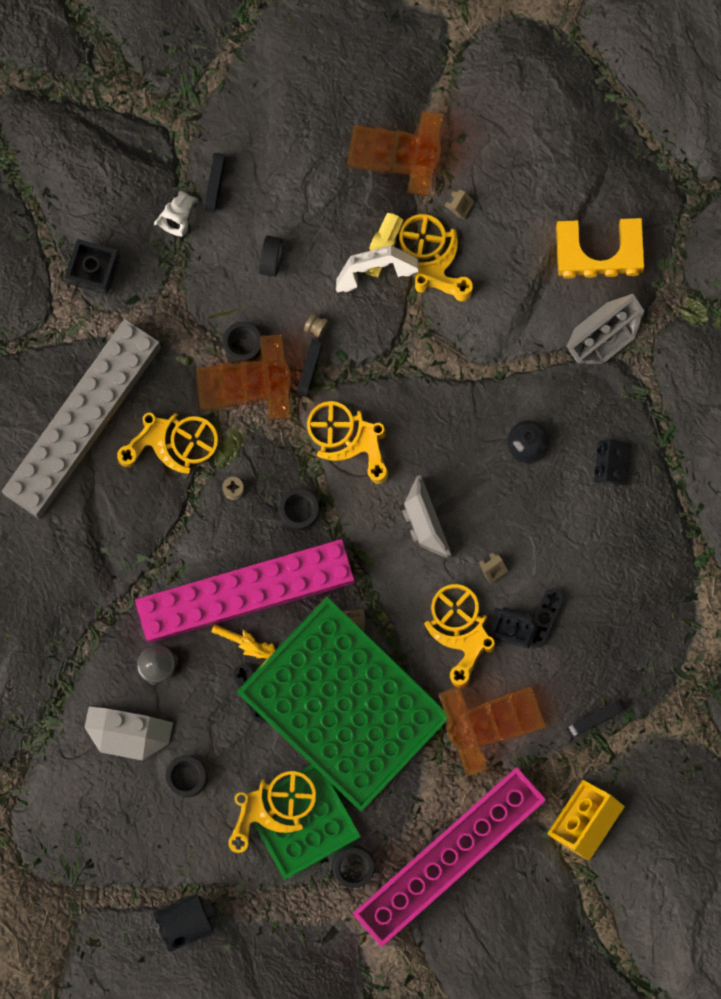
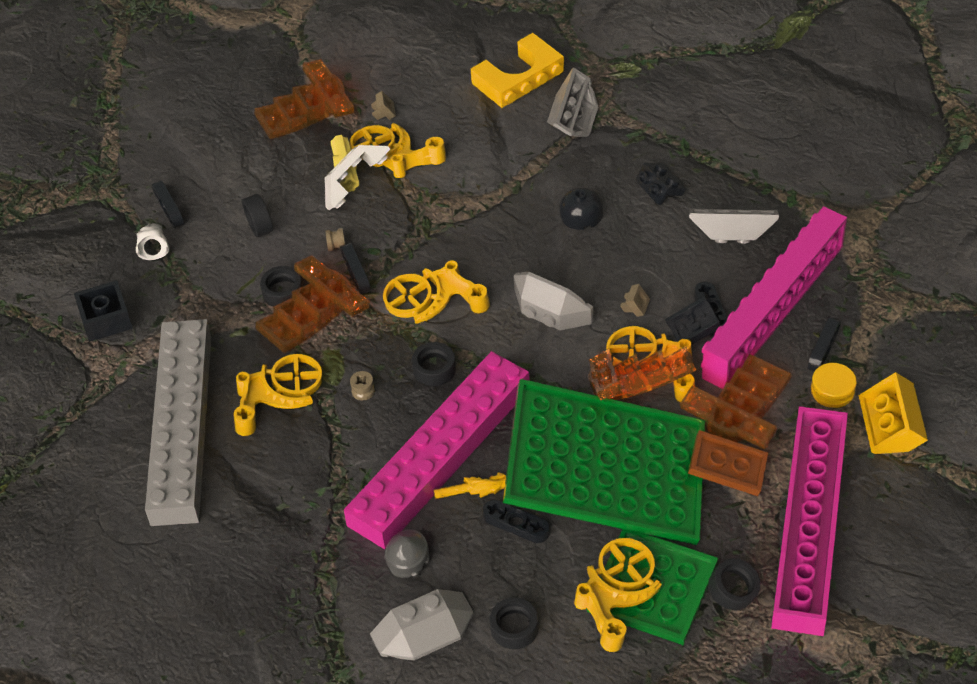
camera: 40 degrees left, 30 degrees down
none -> clear orange slope [588,346,697,401]
none -> dark orange plate [688,430,768,496]
none -> light grey wedge [689,208,779,243]
none -> dark pink brick [701,206,847,391]
none -> yellow head [811,363,857,408]

